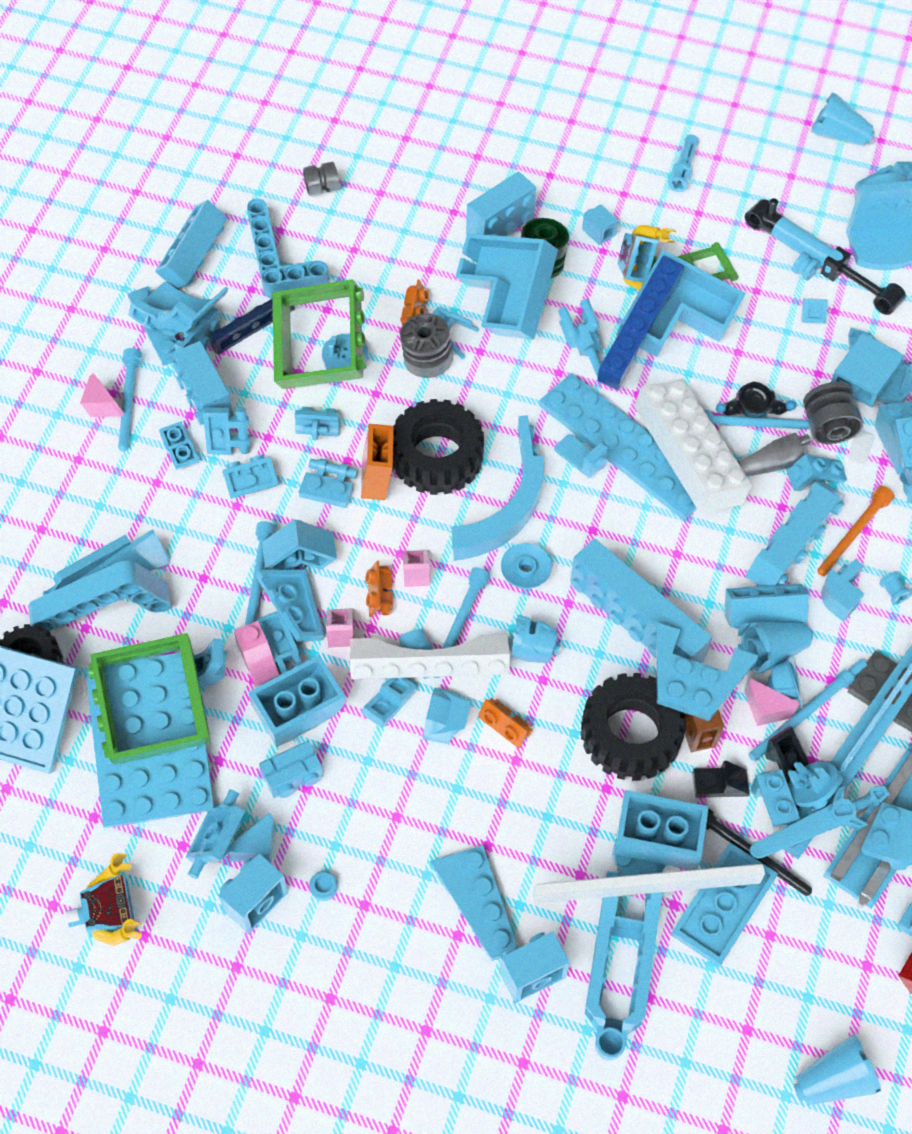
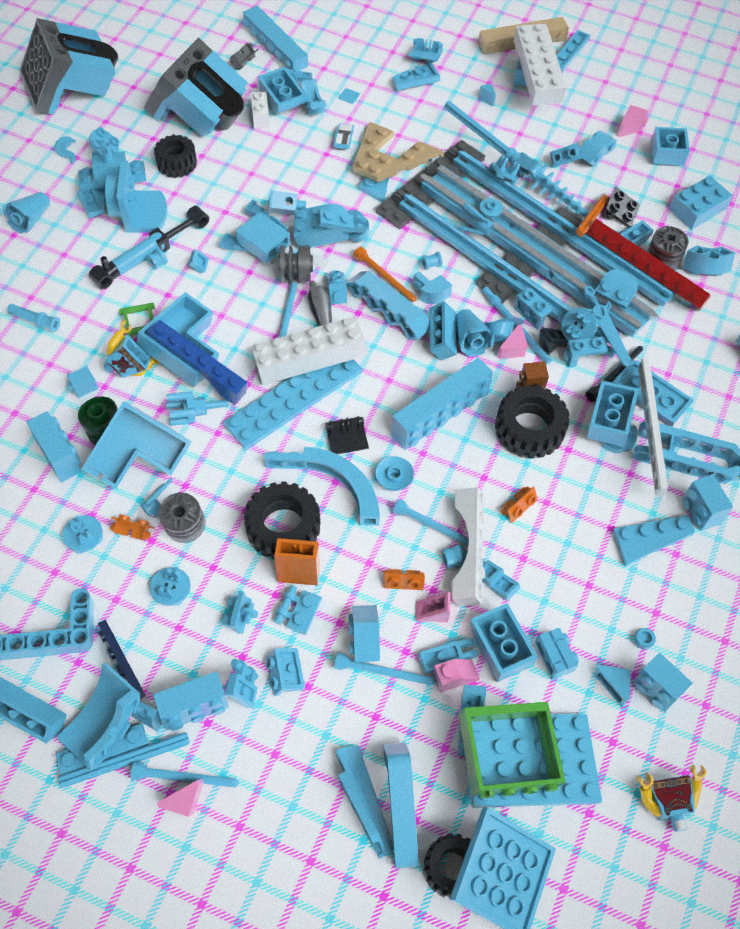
camera: 85 degrees left, 0 degrees up
medium azure slope [158,421,199,470] -> none
medium azure plate [185,789,245,879] -> none
medium azure wing [255,570,324,642] -> none
bright green window [272,279,366,389] -> none
bright pink slope [402,550,430,587] -> none
medium azure slope [423,688,471,745] -> none
medium azure helmet [510,614,560,663] -> none
medium azure bracket [554,434,608,479] -> none
medium azure wing [655,622,759,721] -> none
black slope [692,760,750,798] -> none
black piece [716,381,796,418] -> none
none -> medium azure axle [58,732,190,788]
none -> medium azure plate [62,515,104,554]
none -> black hinge [325,415,369,454]
none -> medium azure bracket [514,287,553,330]

